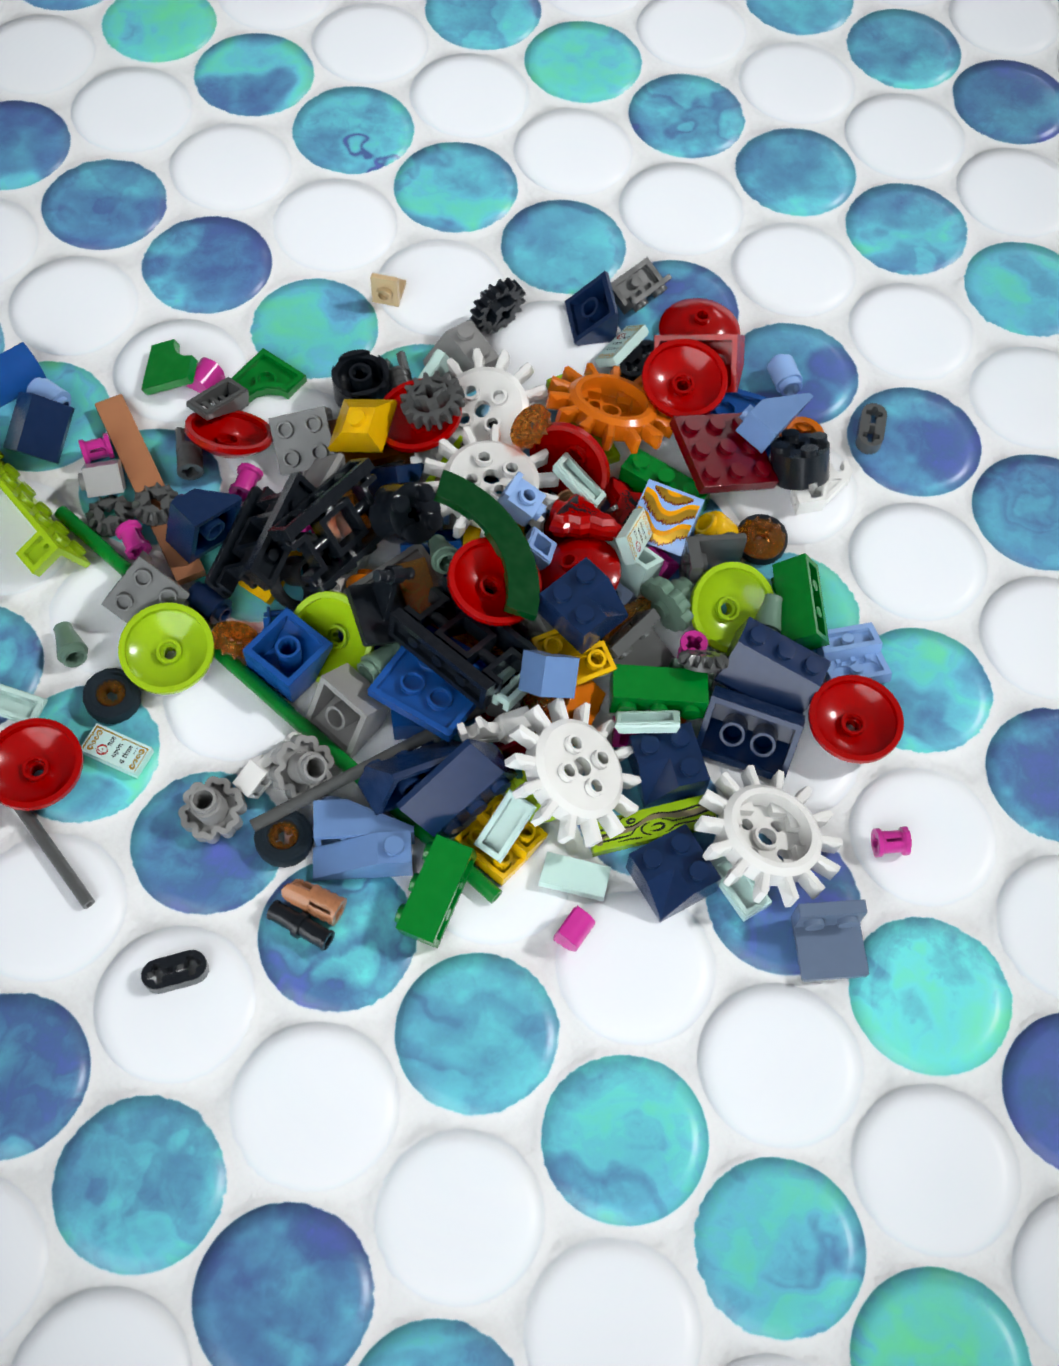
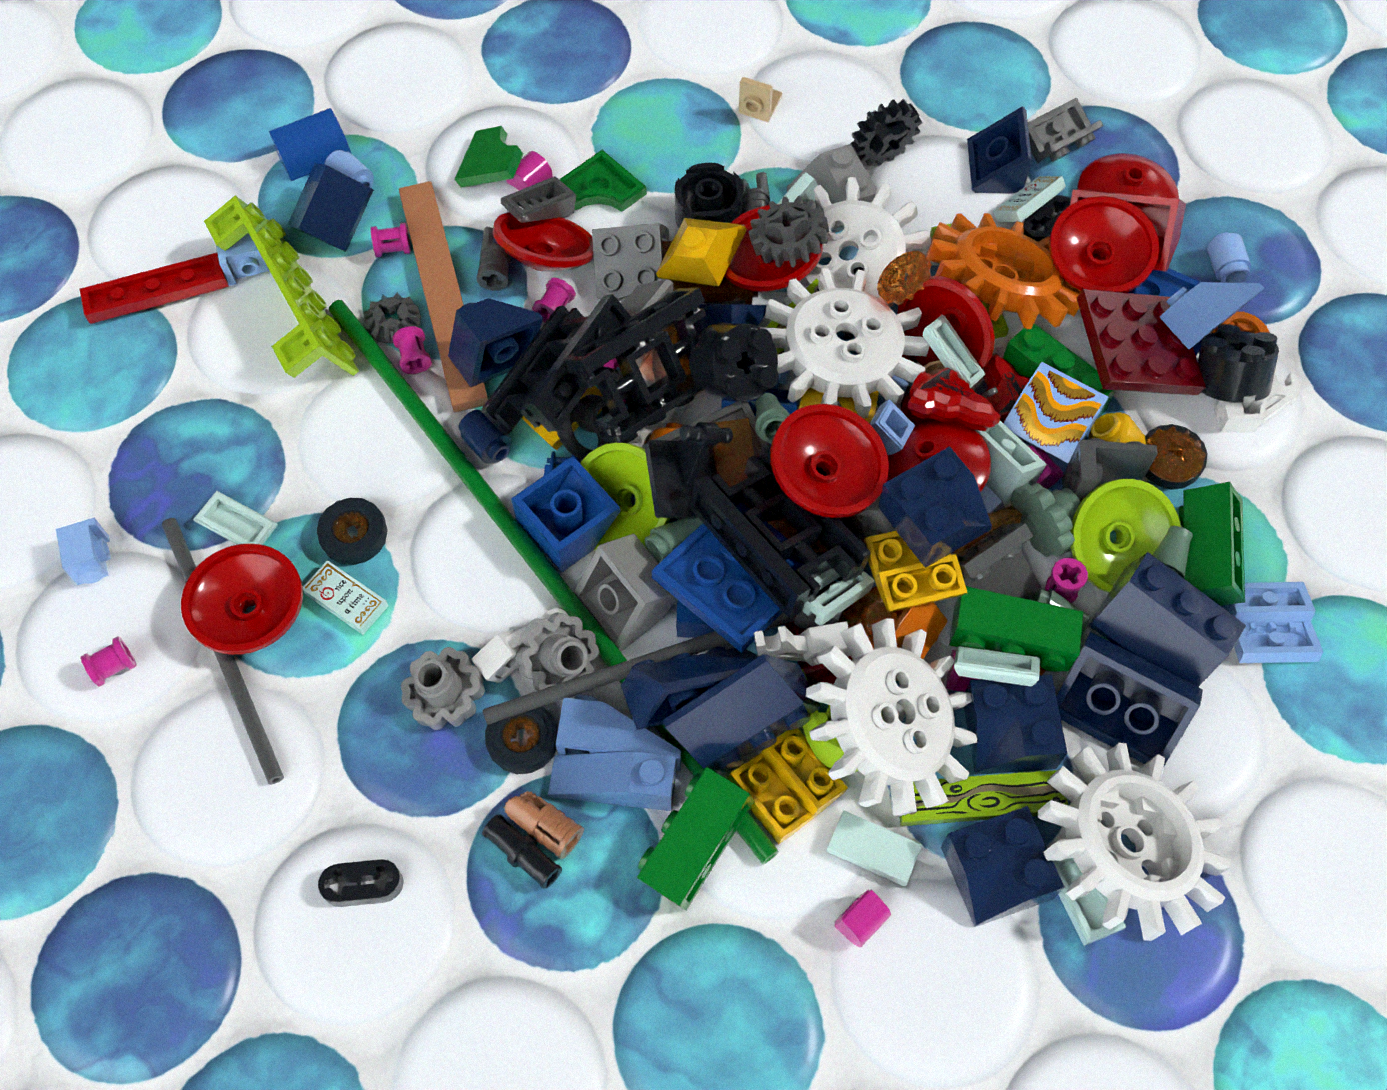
camera: 15 degrees right, 0 degrees up
sand green cone [53,621,88,668] -> none
light grey brick [78,459,127,498] -> none
bracket [101,551,190,623] -> none
lime dish [118,603,215,695] -> none
dark grey gear [131,482,178,526] -> none
clear orange gear [212,621,258,660] -> none
dark green tile [434,469,540,621] -> none
light aqua tile [474,789,537,863] -> none
light blue brick [497,471,547,527] -> none
medium blue piece [518,649,580,699] -> none
light aqua tile [615,508,652,565] -> none
dark grey gear [678,649,729,673] -> none
sand blue bracket [791,899,869,982] -> none
red dish [808,675,904,764] -> none
dark grey beam [855,403,887,454] -> none
dark pink bush [871,826,912,858] -> none

